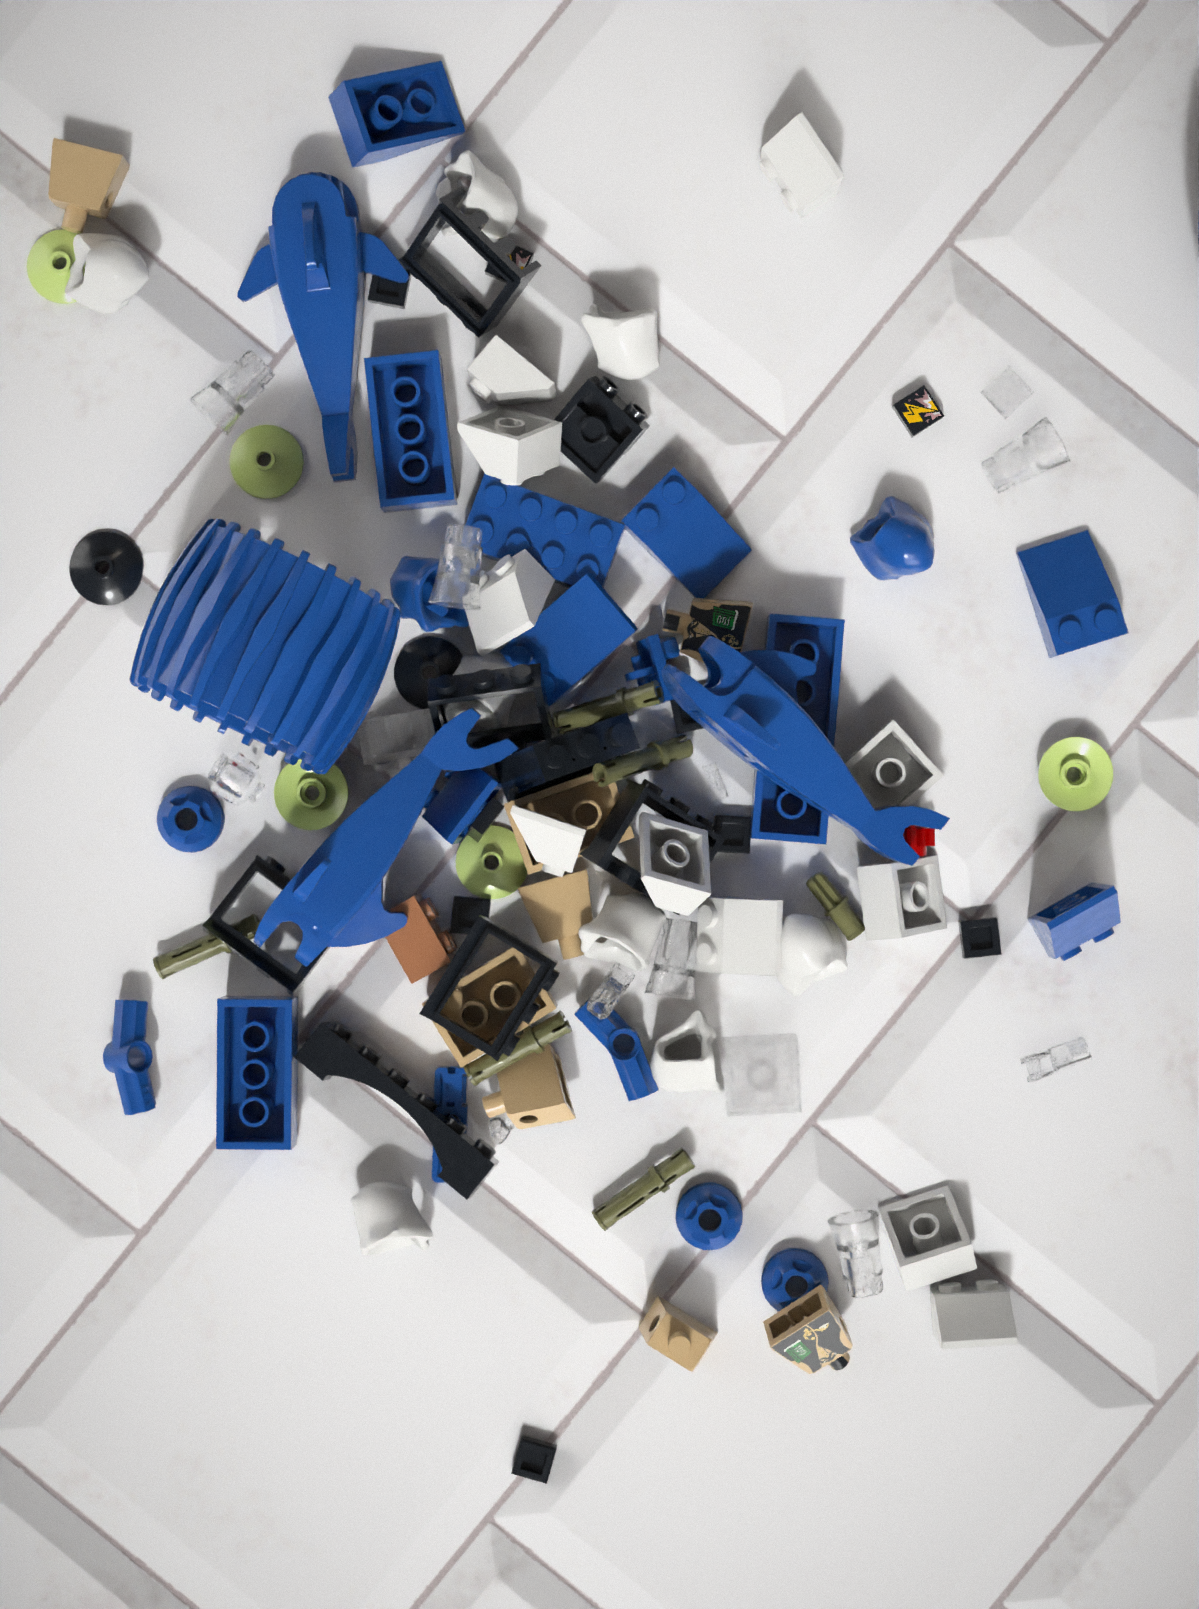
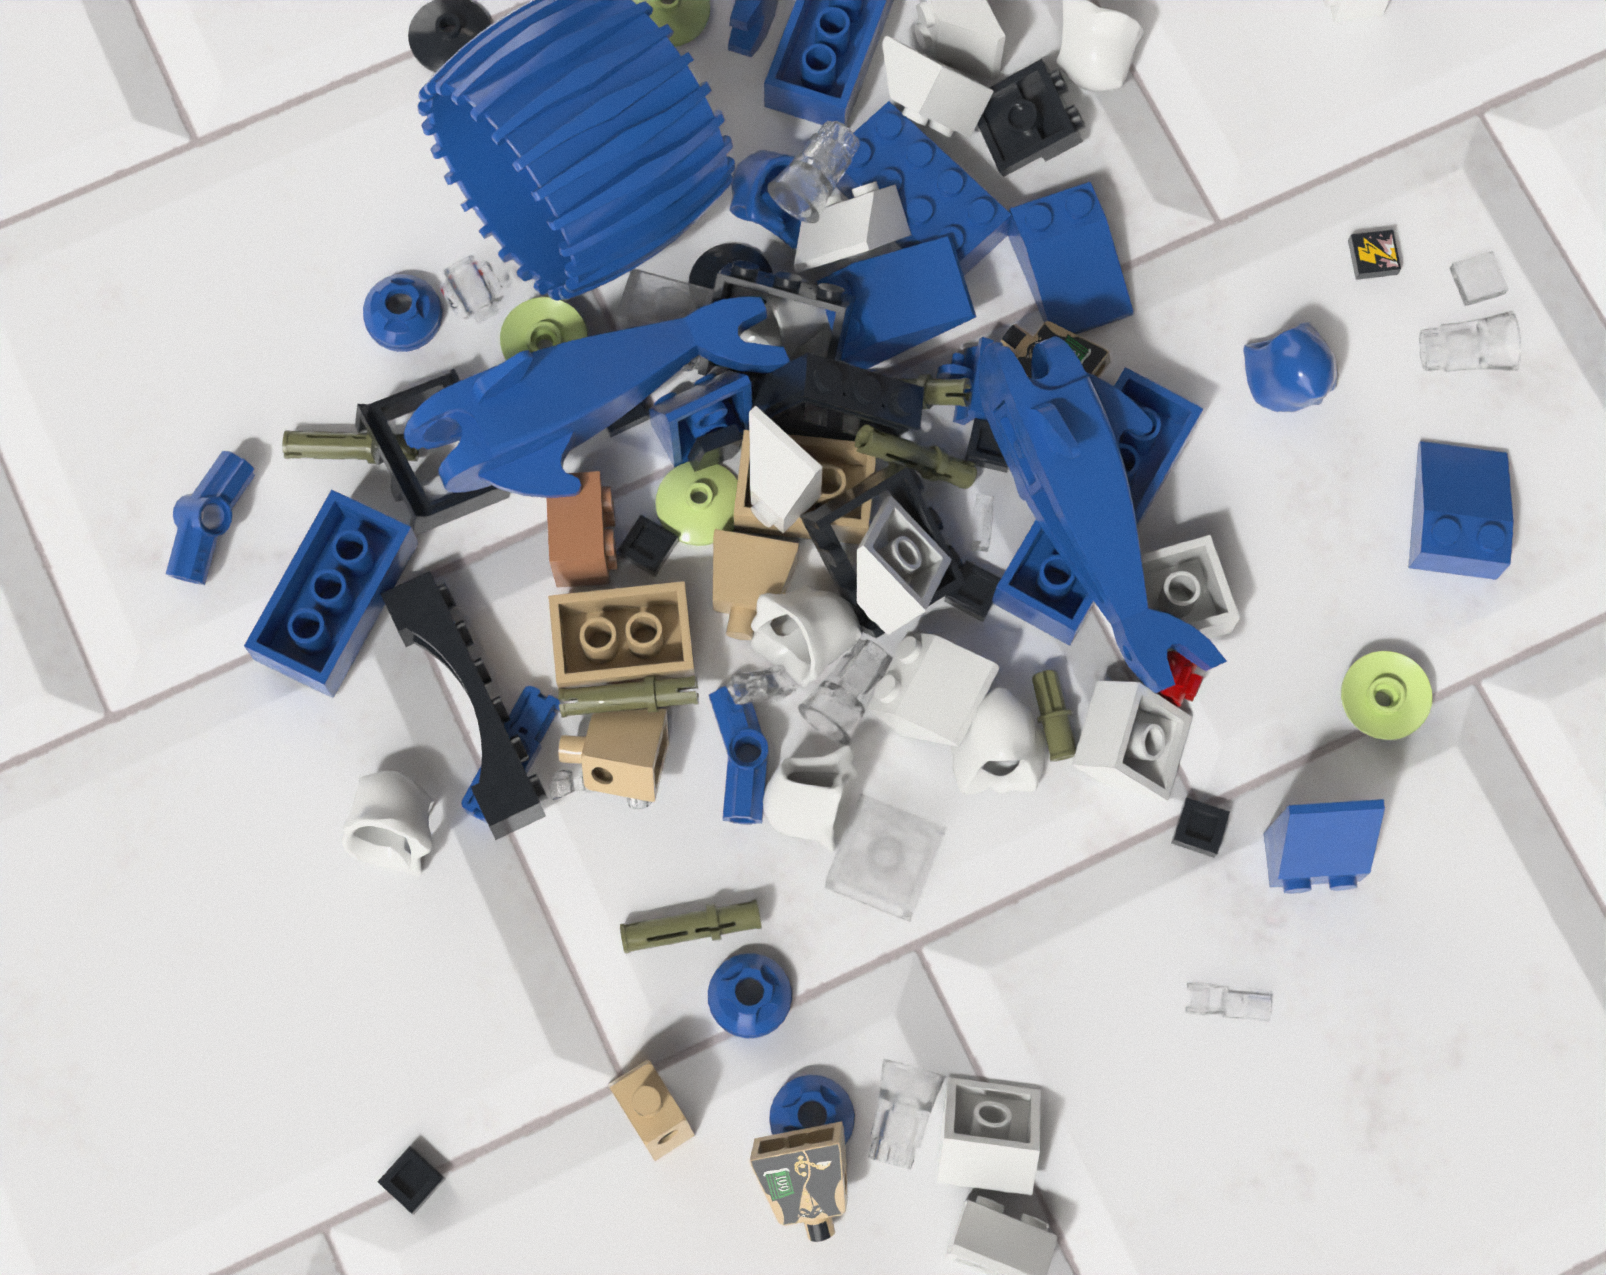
camera: 25 degrees right, 15 degrees down
black window [419,914,560,1061] -> none

